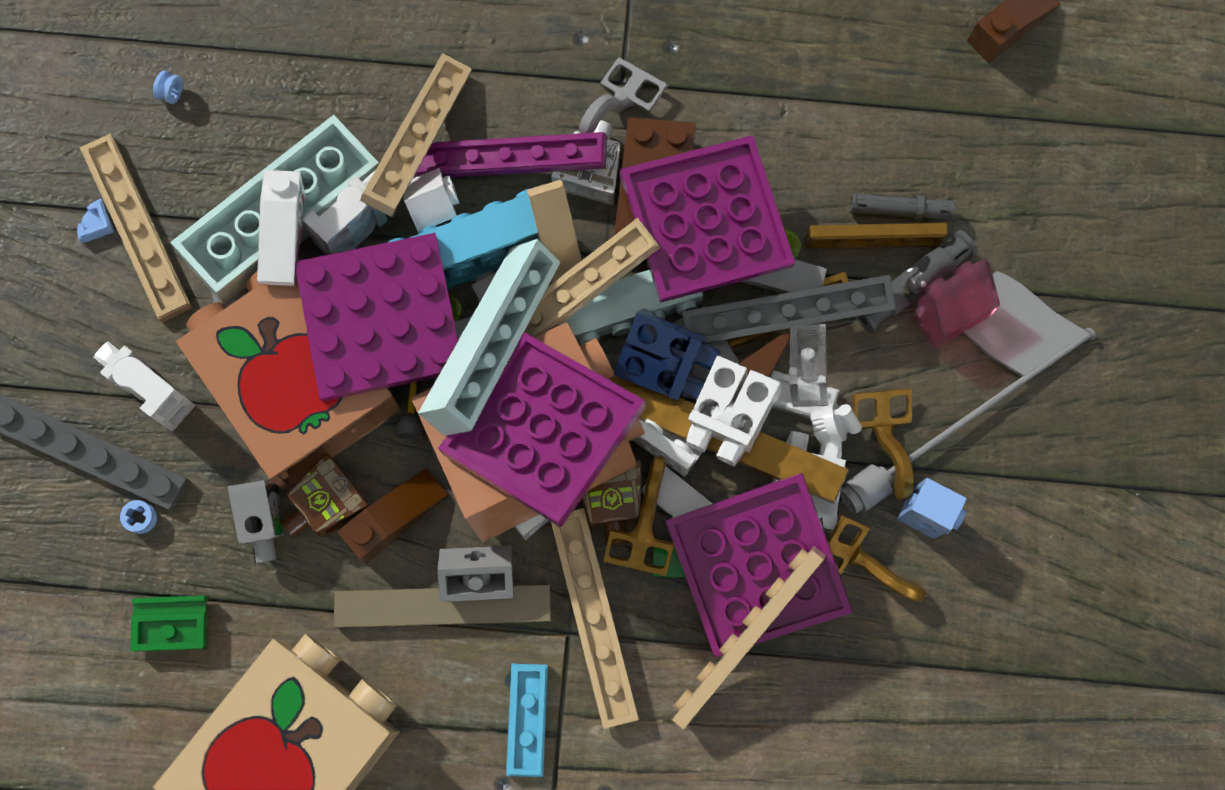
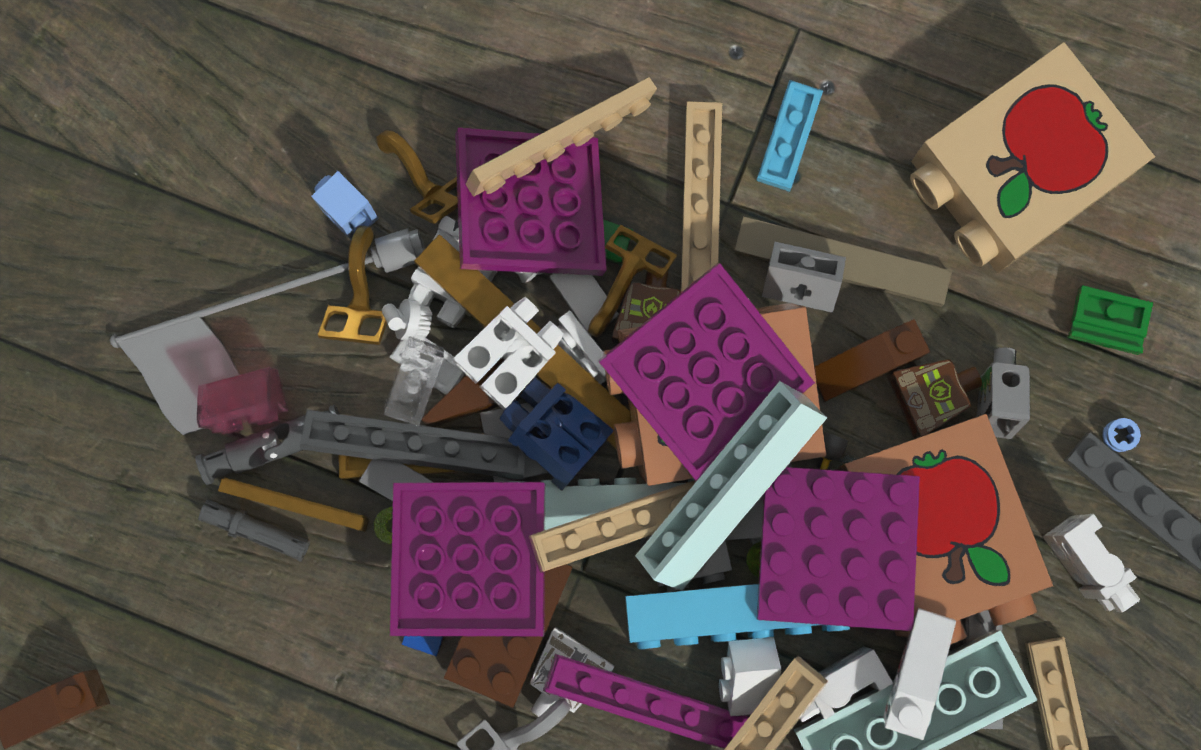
camera: 160 degrees left, 5 degrees up
tan tile [527,180,582,284] -> none

